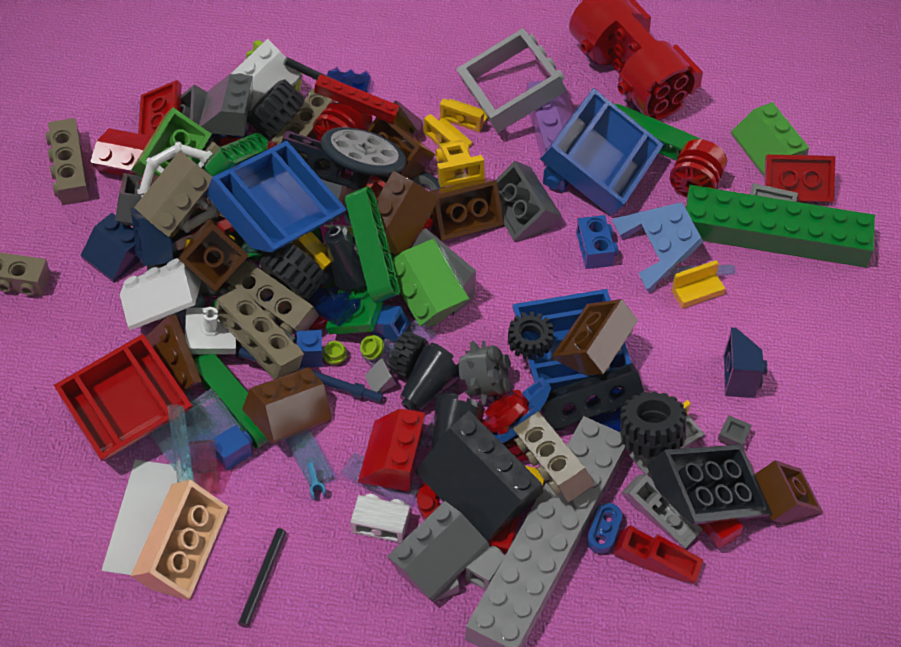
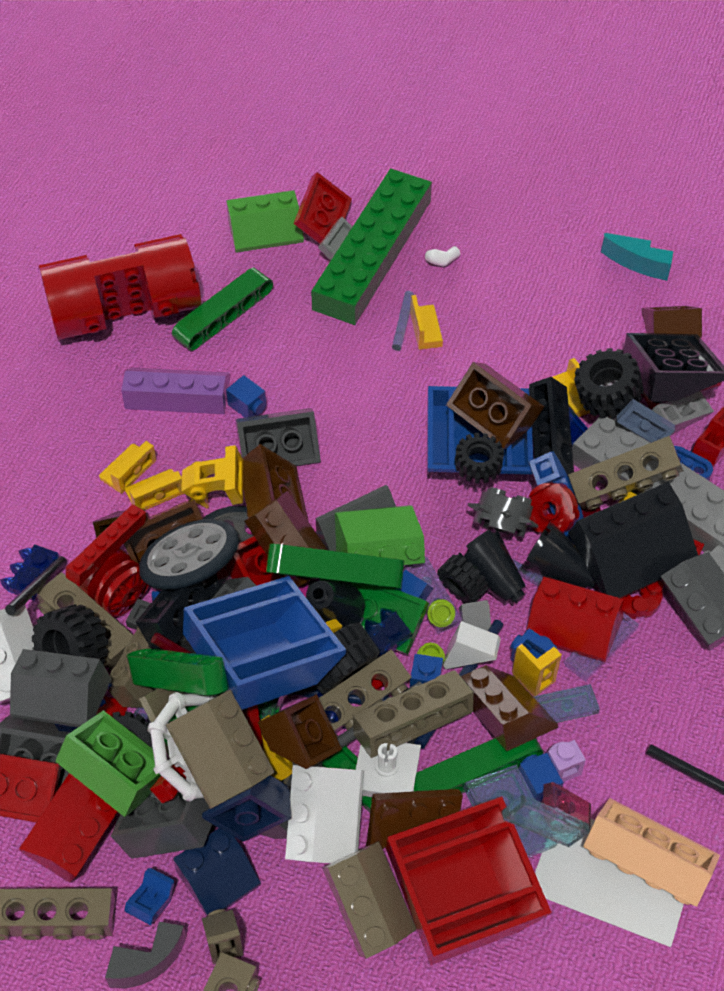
camera: 75 degrees left, 0 degrees up
dark azure hand [307,462,325,501] -> none
white brick [351,494,410,544] -> none
light grey window [456,28,567,133] -> none
blue slope [540,88,664,216] -> none
blue brick [576,215,618,269] -> none
medium blue wing [612,202,703,293] -> none
red wheel [669,139,728,198] -> none
dark grey plate [718,415,752,447] -> none
dark blue slope [723,327,767,398] -> none
none -> dark grey brick [105,922,187,988]
none -> blue bracket [124,868,174,925]
none -> dark tan slope [202,909,244,965]
none -> dark tan slope [322,841,417,959]
none -> white arm [425,246,461,267]
none -> white slope [443,621,501,669]
none -> blue bracket [510,628,557,662]
none -> yellow panel [512,644,562,697]
none -> lavender brick [548,740,586,782]
none -> teal slope [601,233,674,281]
none -> sand blue plate [617,399,675,443]

